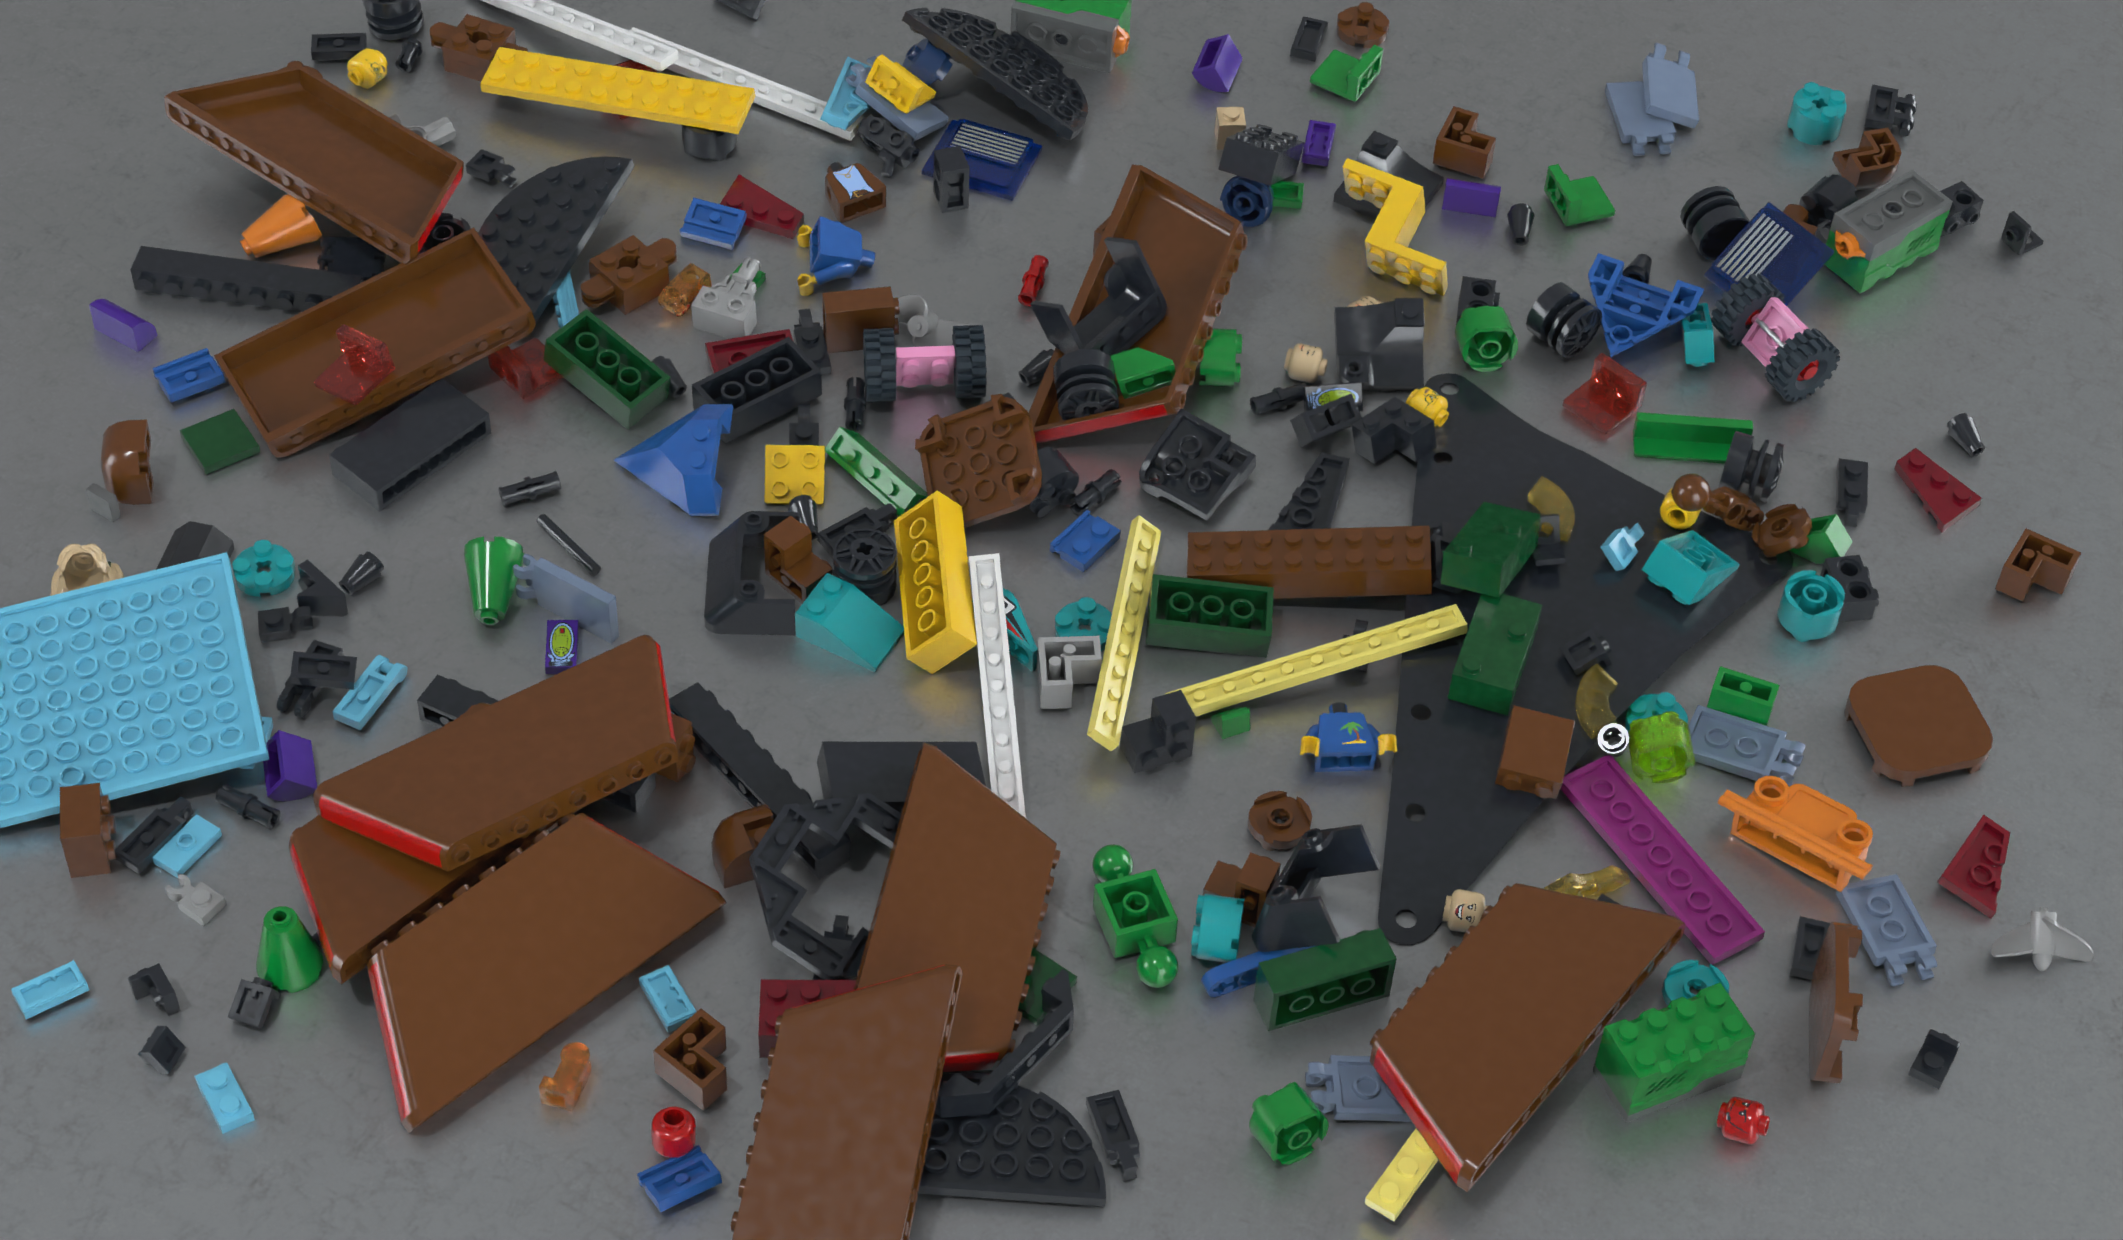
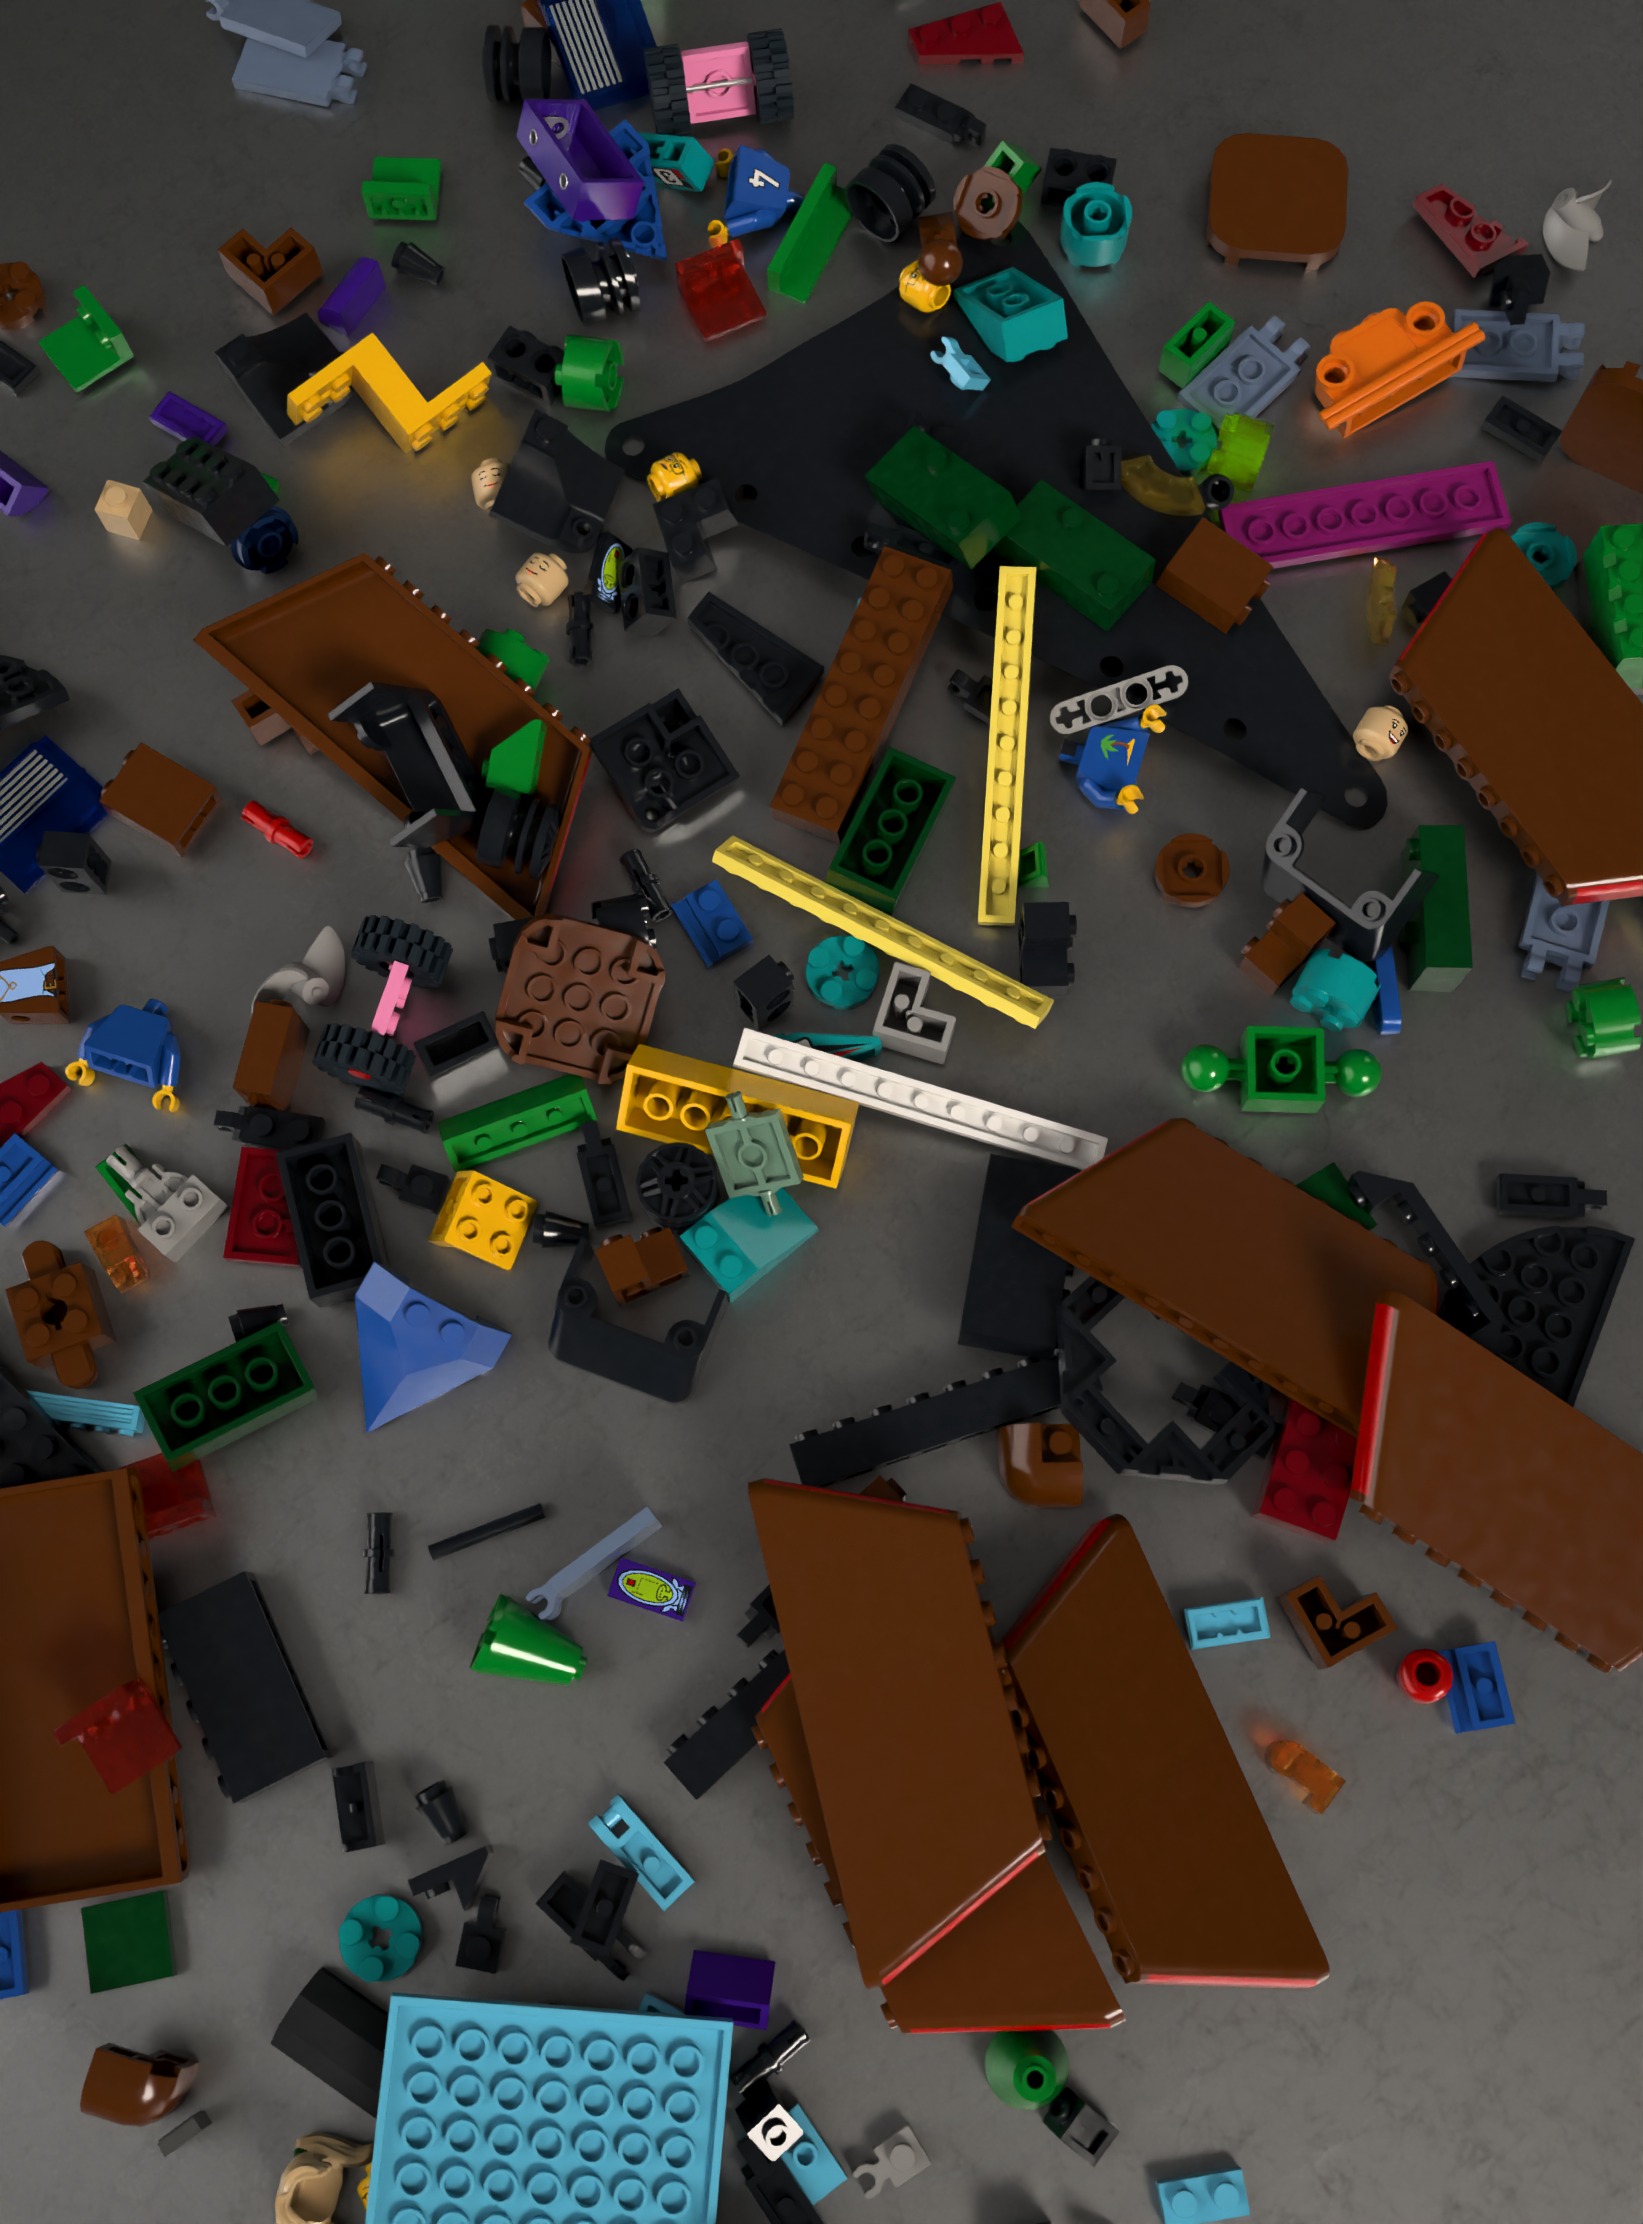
camera: 65 degrees left, 25 degrees up
clear yellow tile [1527,476,1575,542] -> none
none -> reddish brown brick [99,742,222,857]
none -> black hinge [331,1761,385,1853]
none -> black brick [413,1011,499,1079]
none -> dark purple piece [516,99,644,222]
none -> sand green plate [705,1091,804,1216]
none -> blue torso [707,144,805,249]
none -> black brick [733,954,795,1032]
none -> black bracket [735,2080,803,2161]
none -> light grey beam [1050,665,1188,734]
none -> black brick [1488,254,1551,325]

